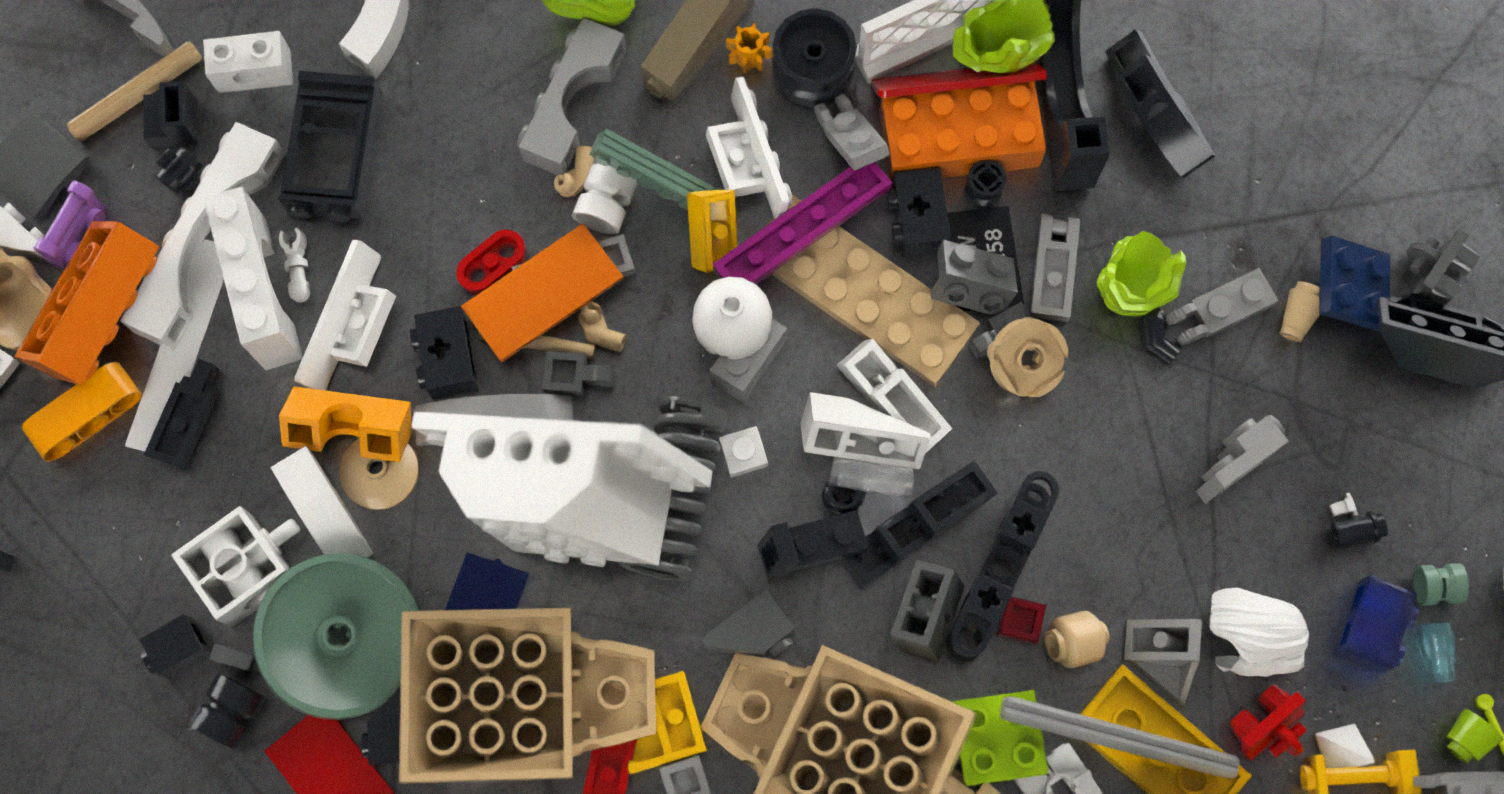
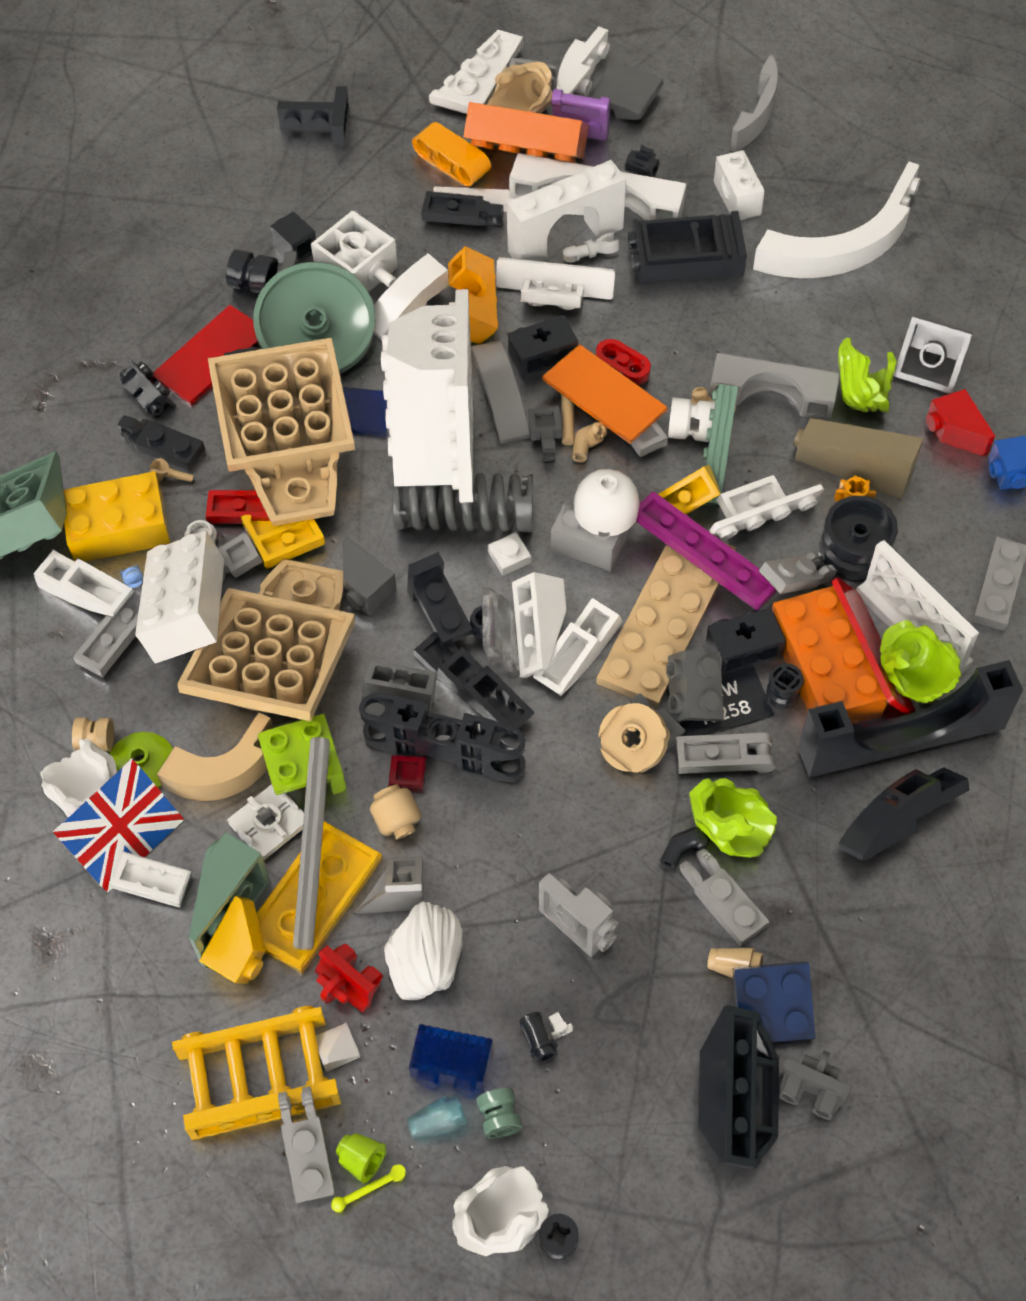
camera: 80 degrees right, 15 degrees down
tan axle [67,42,202,142] -> none
black piece [143,81,198,148] -> none

